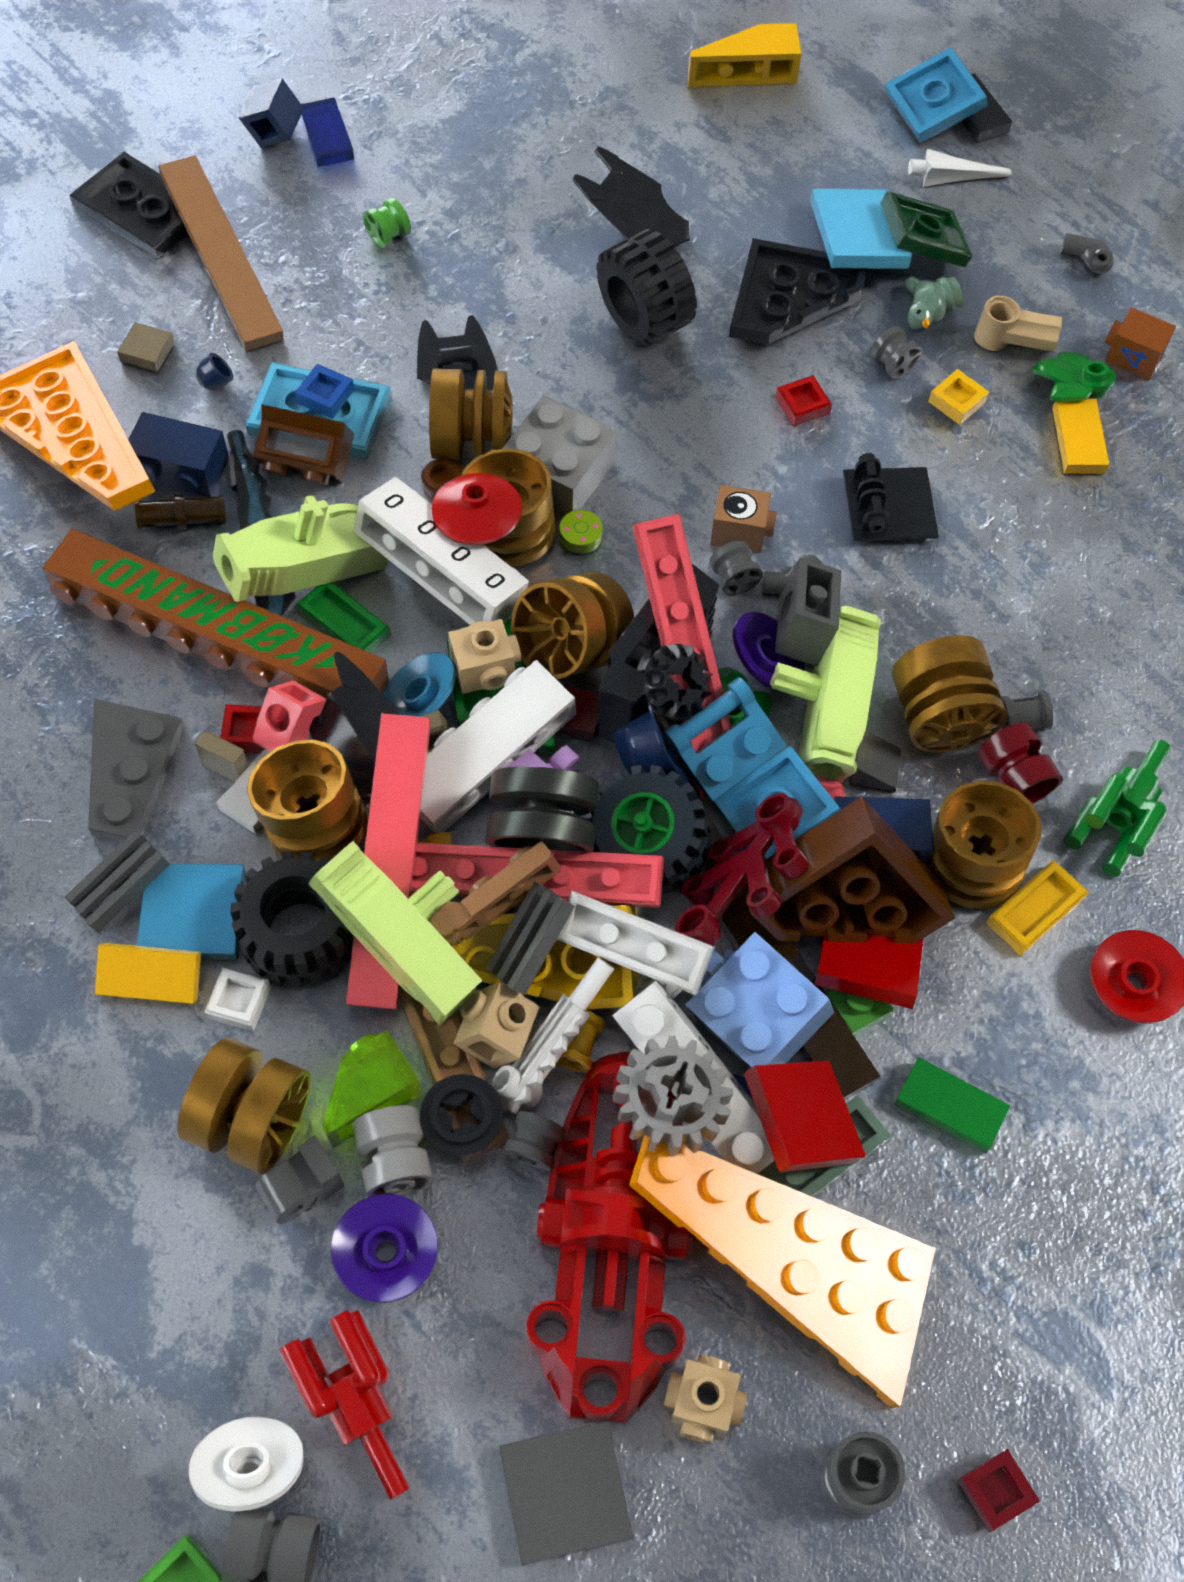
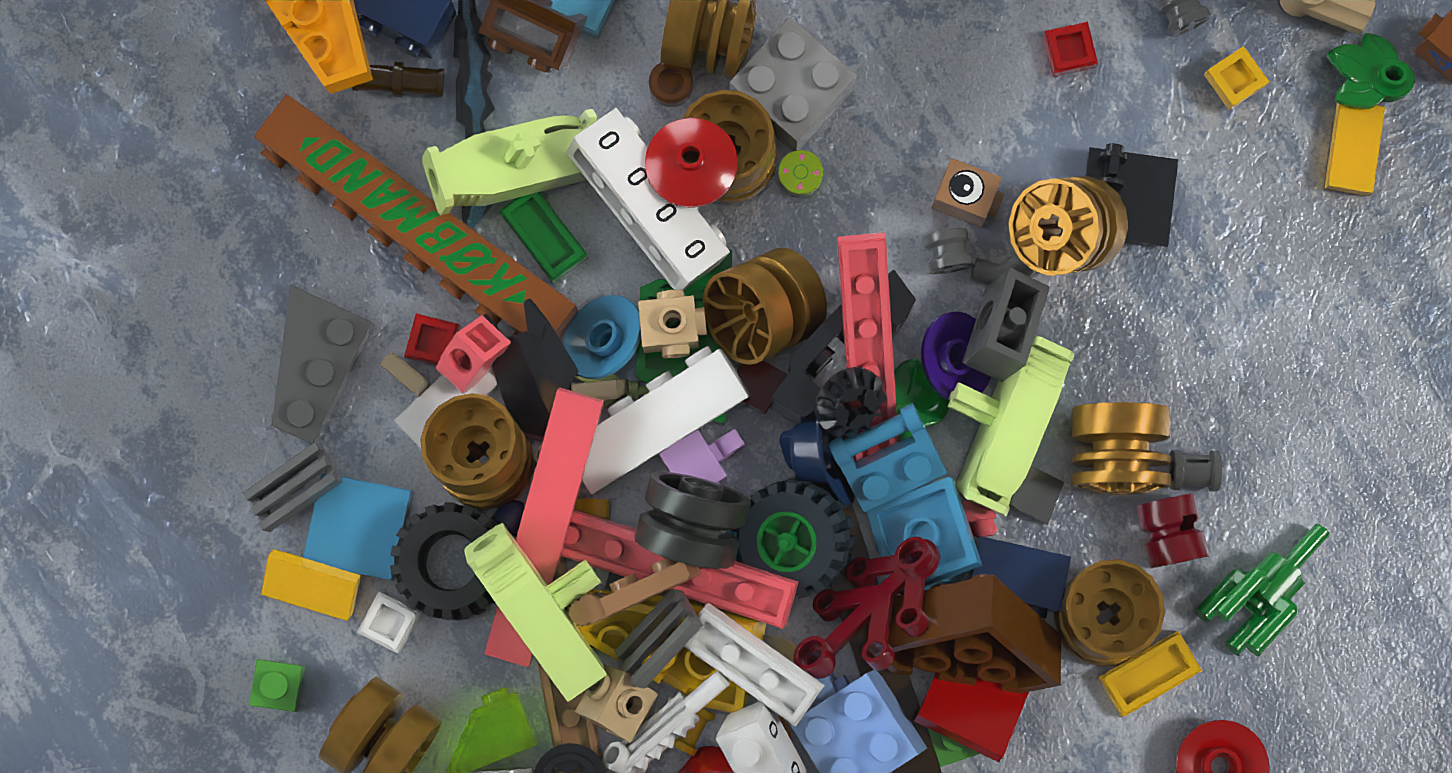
camera: 15 degrees right, 20 degrees up
none -> bright green plate [249,659,306,712]
none -> pearl gold wheel [1008,176,1128,276]

